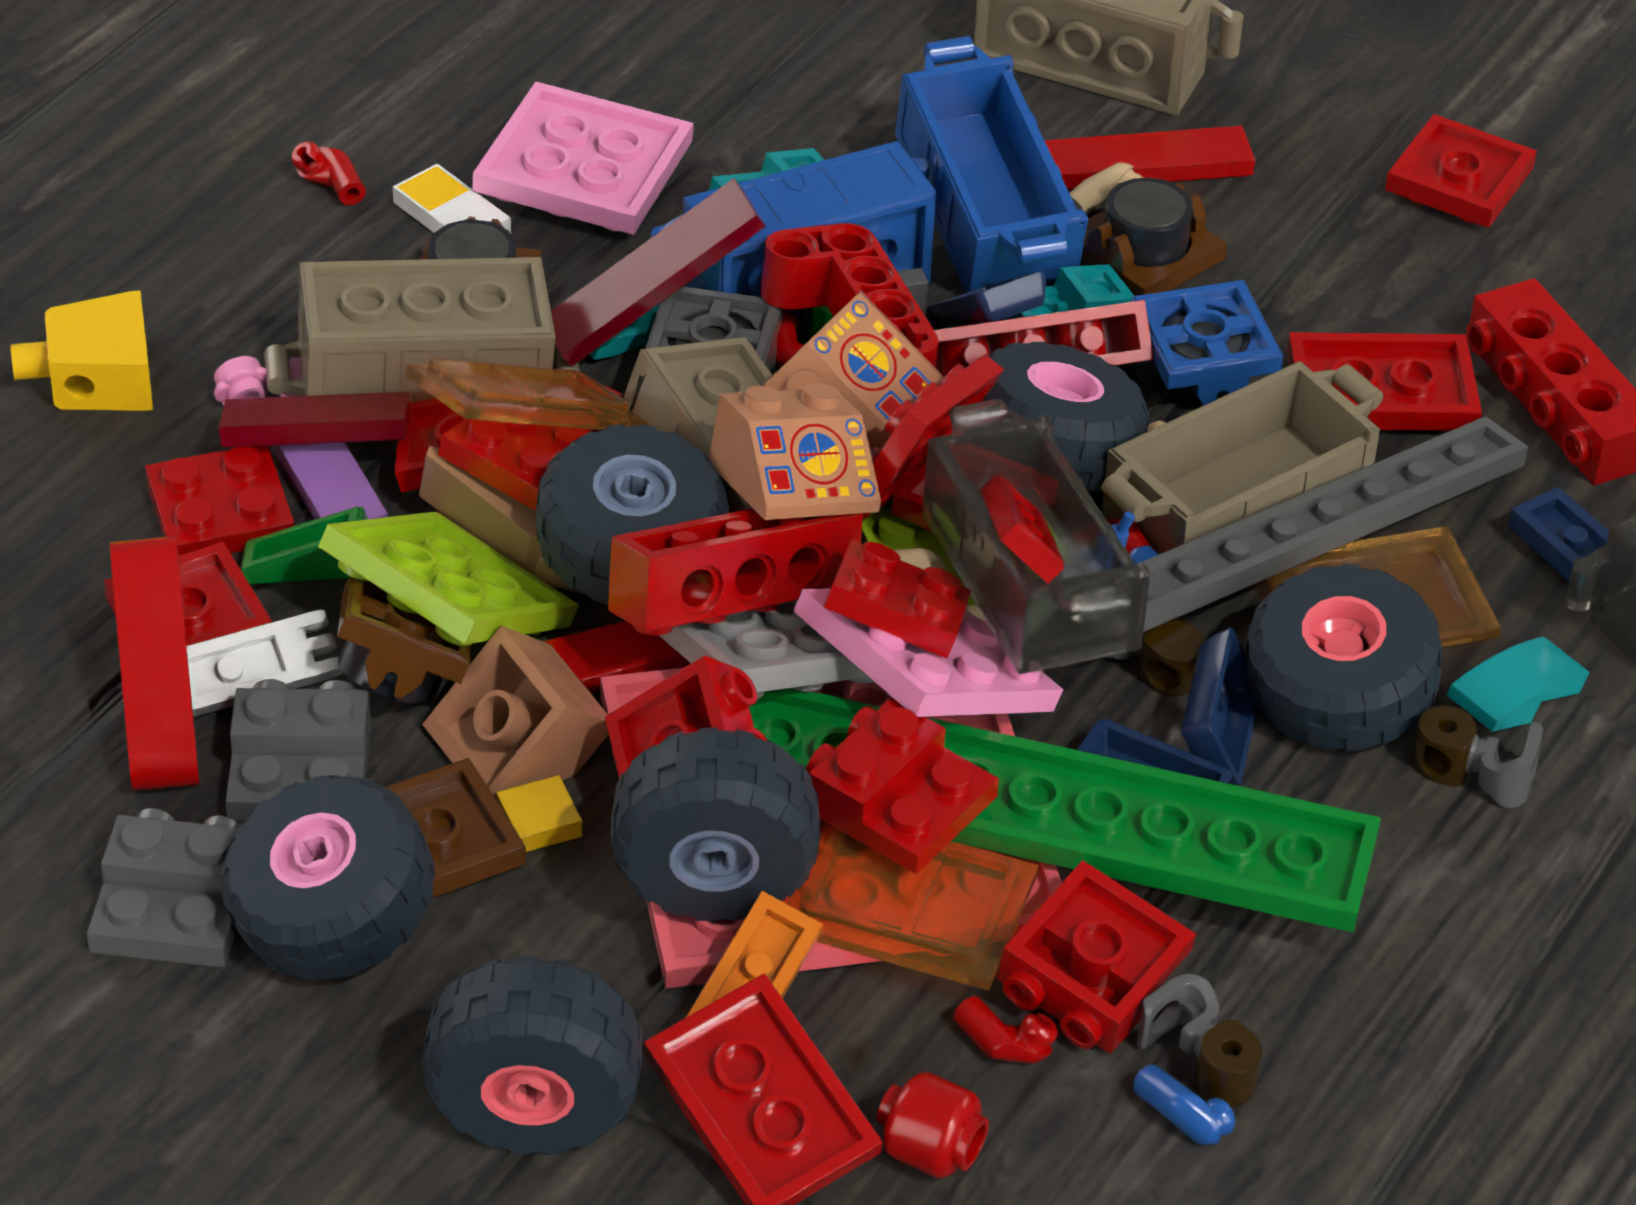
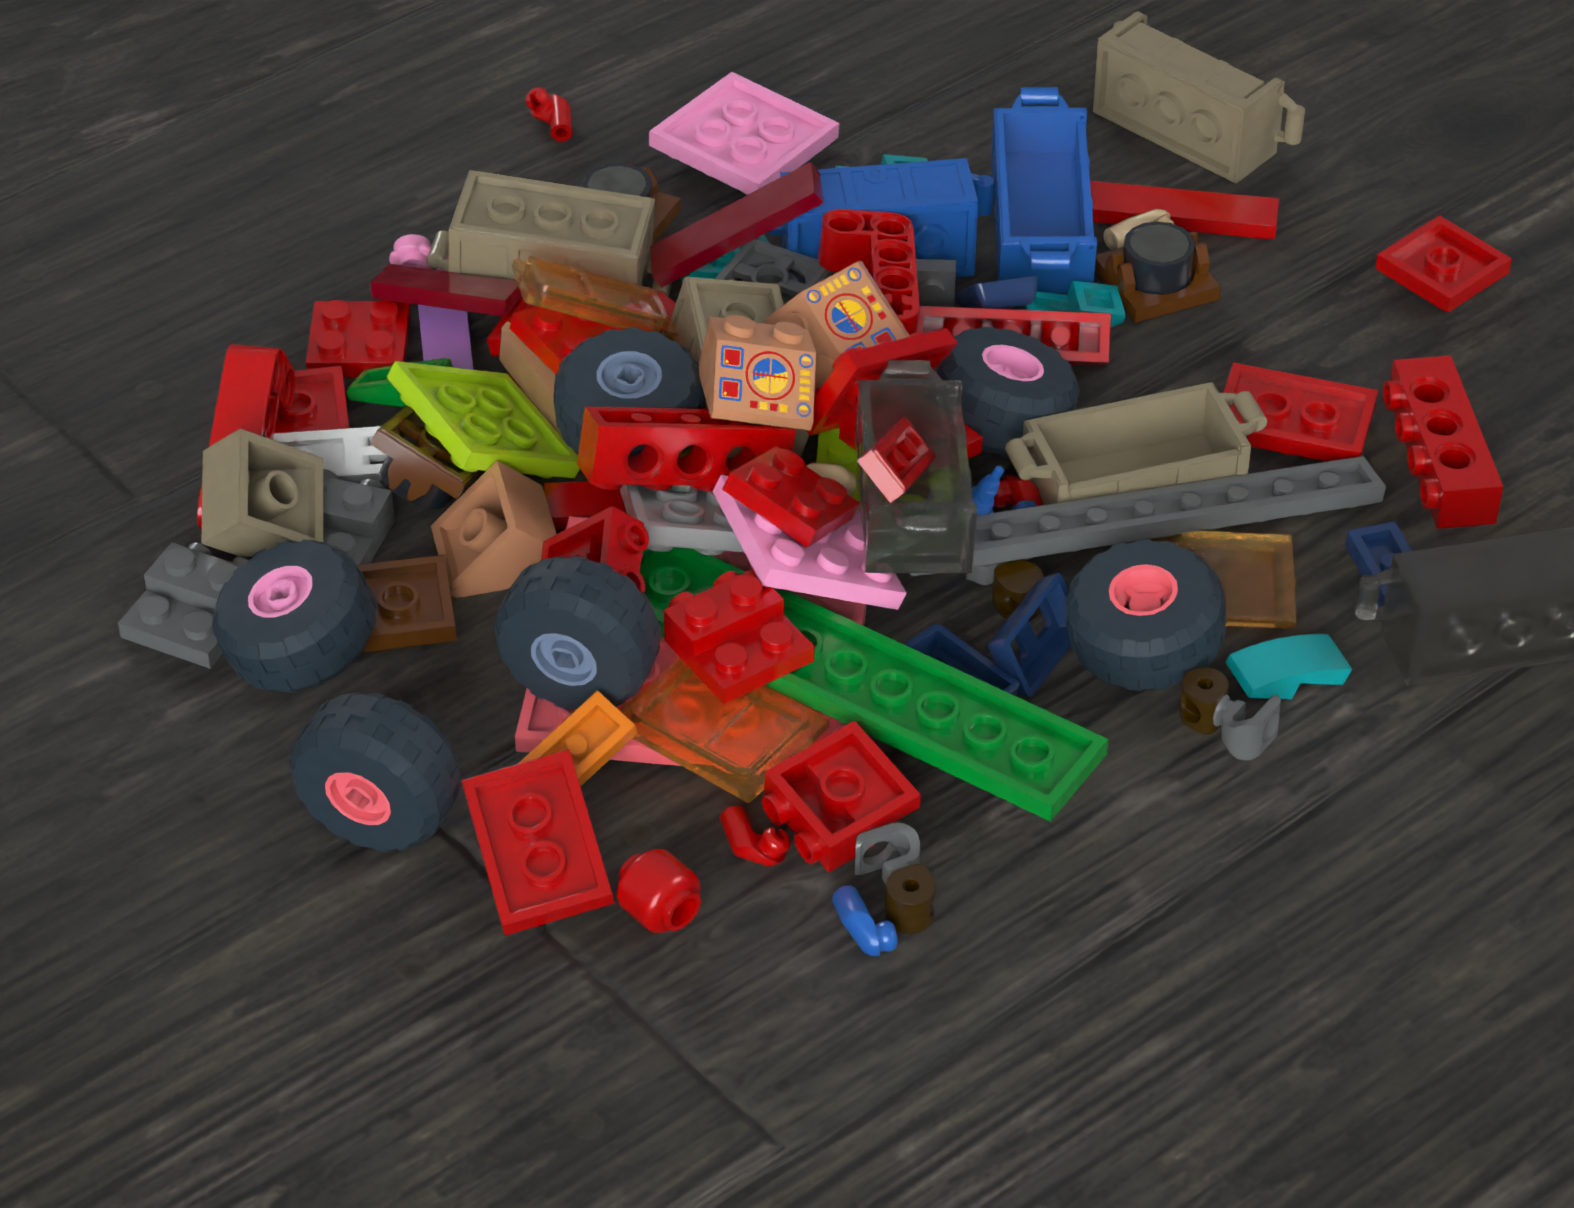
camera: 20 degrees right, 0 degrees up
yellow torso [11,290,153,411] -> none
white tile [393,164,511,233] -> none
yellow tile [496,775,582,852] -> none
blue piece [1131,280,1283,405] -> none
none -> dark tan slope [201,428,323,558]

